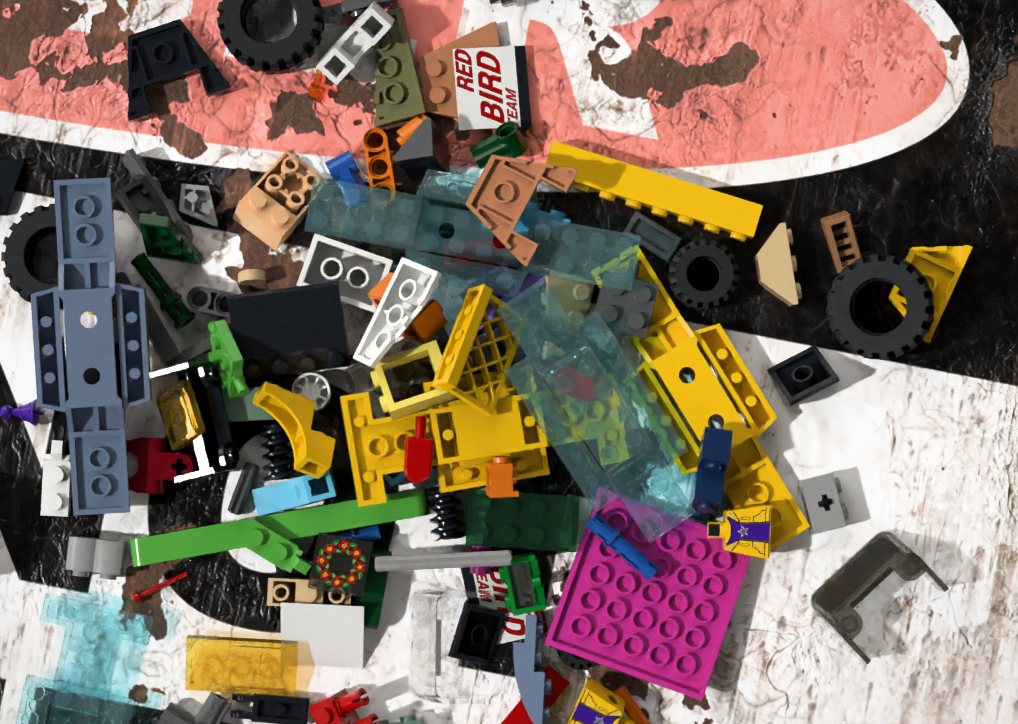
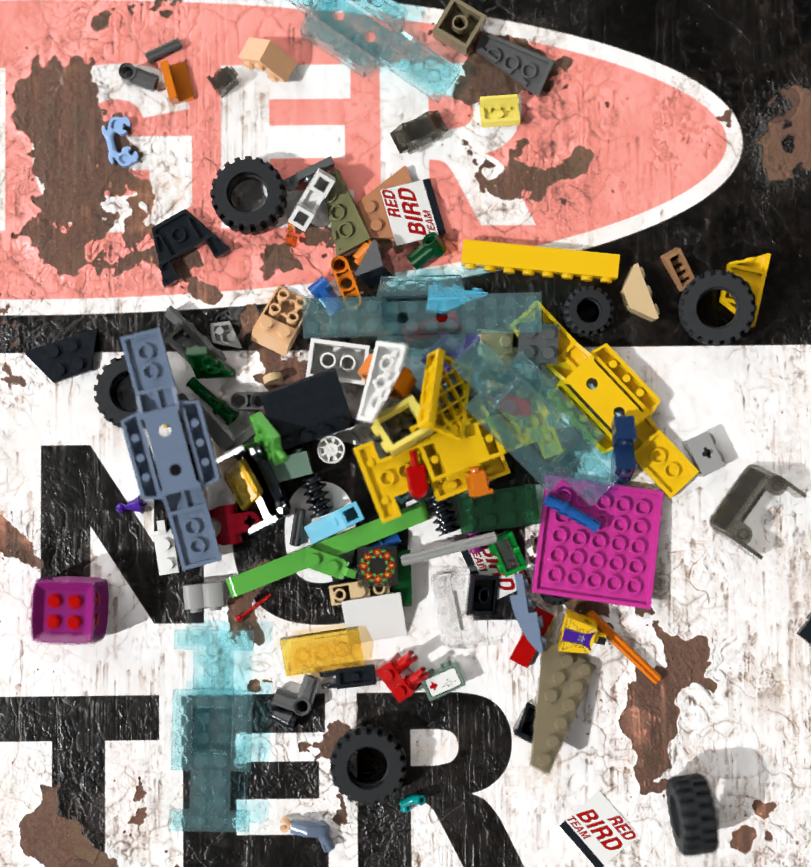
camera: 10 degrees left, 0 degrees up
yellow arch [252,382,336,479] -> none
nougat wing [465,155,579,267] -> none
dark grey tile [622,210,683,263] -> none
torso [707,504,771,559] -> none
black slope [767,345,840,407] -> none

